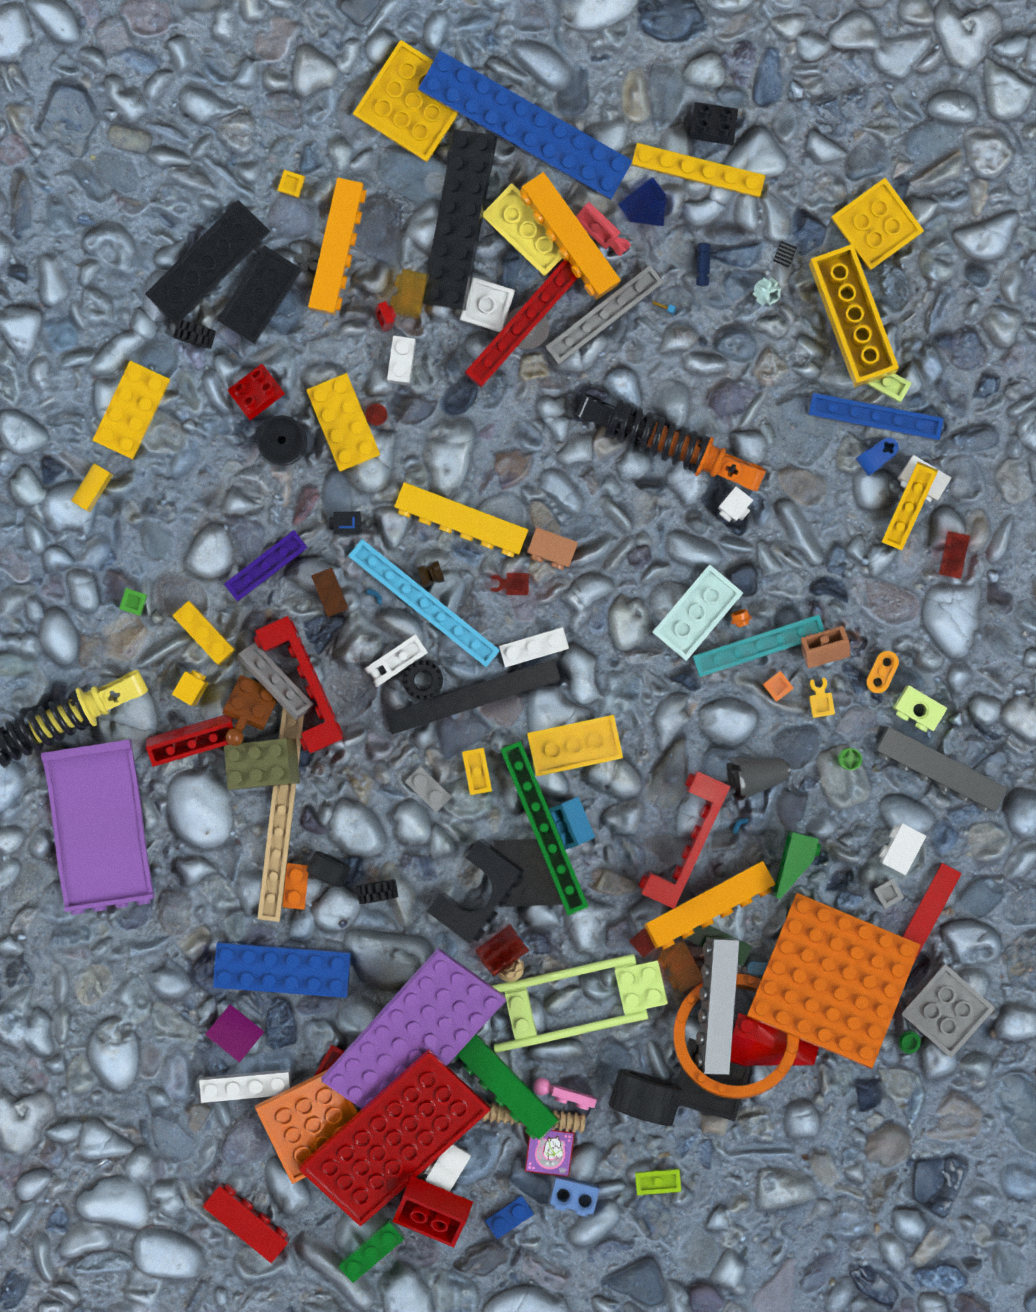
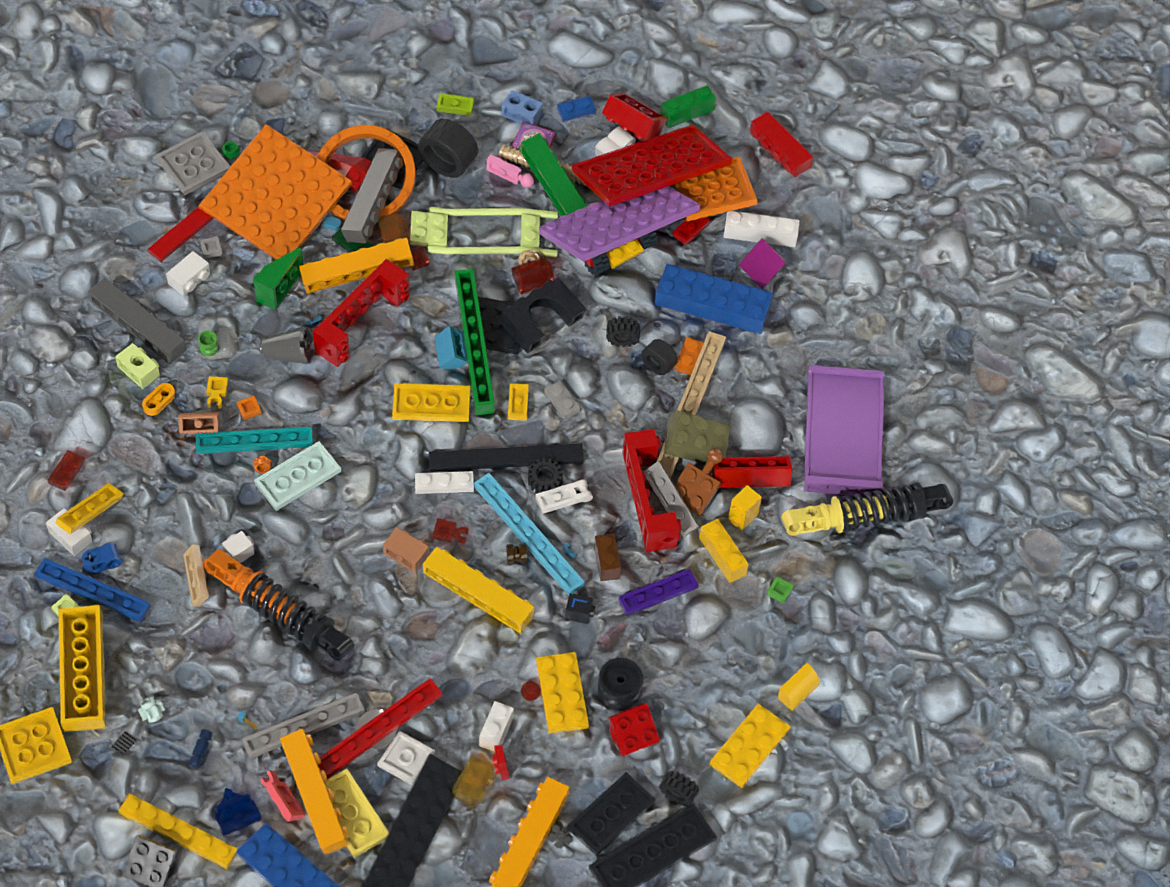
camera: 170 degrees left, 30 degrees down
none -> tan plate [183,544,209,607]

